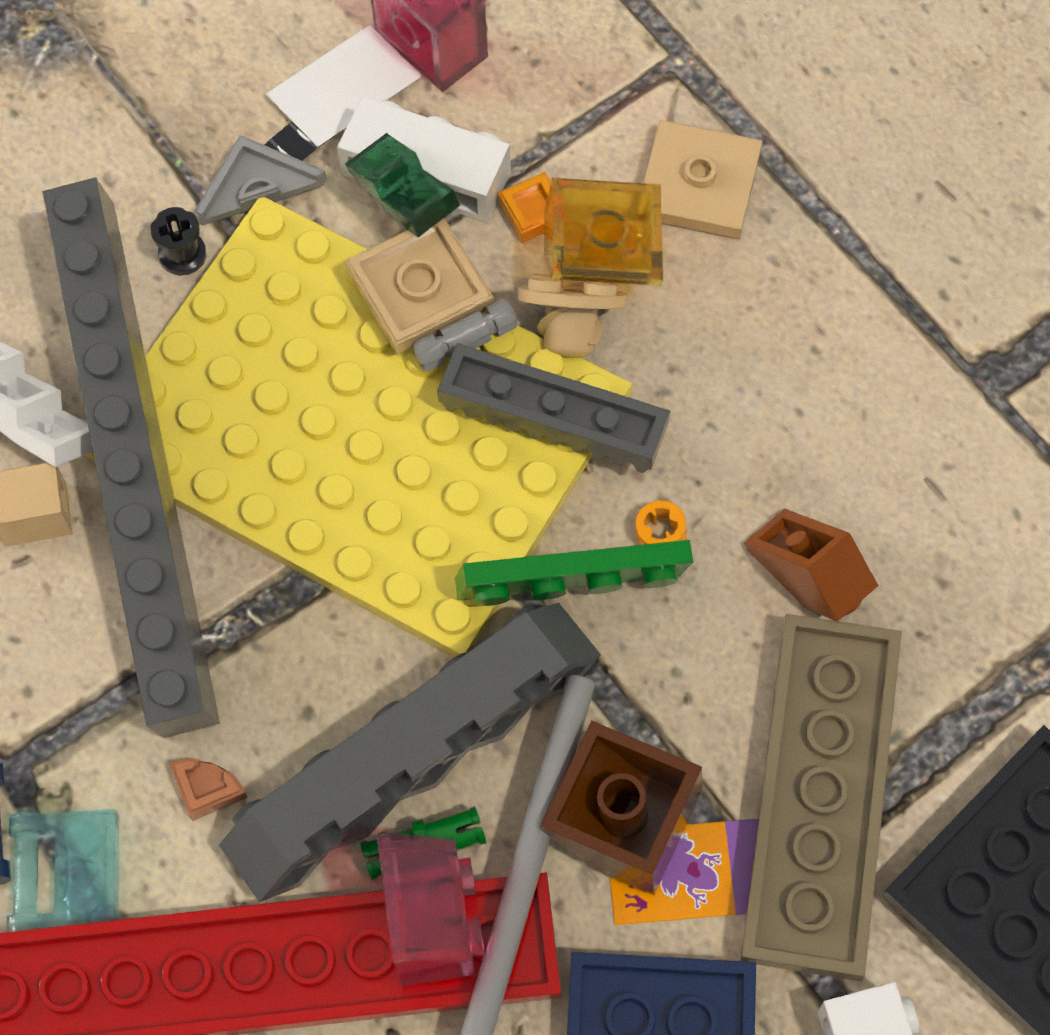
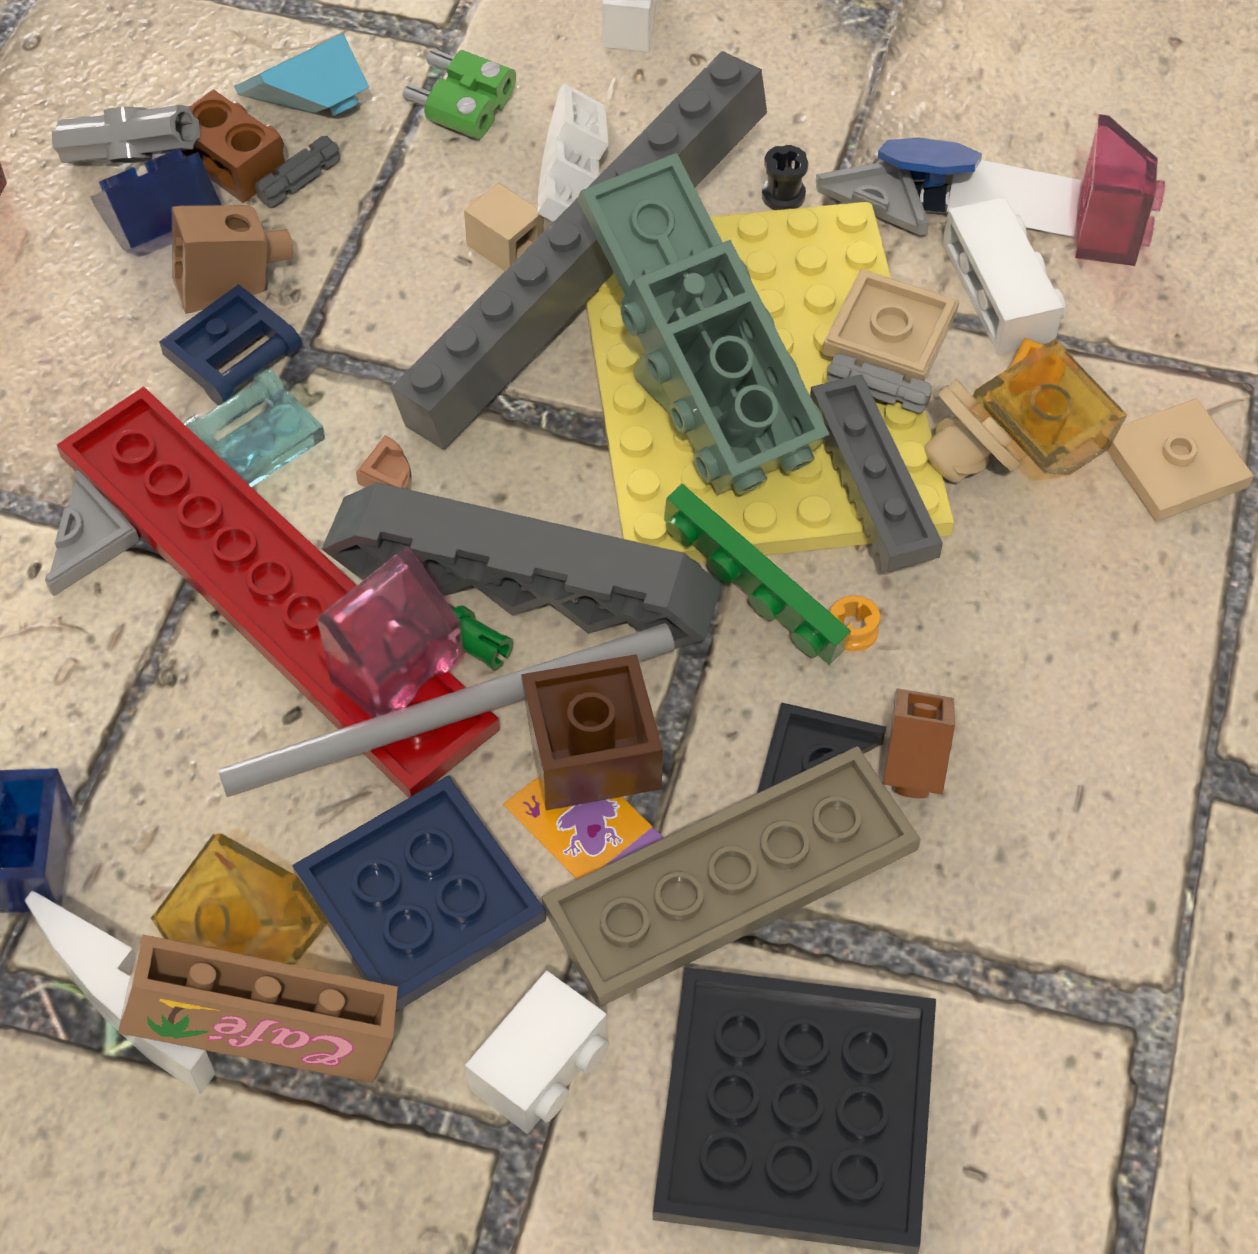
camera: 50 degrees right, 10 degrees down
clear green slope [345,133,460,237] -> none
none -> sand green wedge [577,153,829,495]
none -> black tile [757,702,887,794]
none -> piece [878,137,982,188]

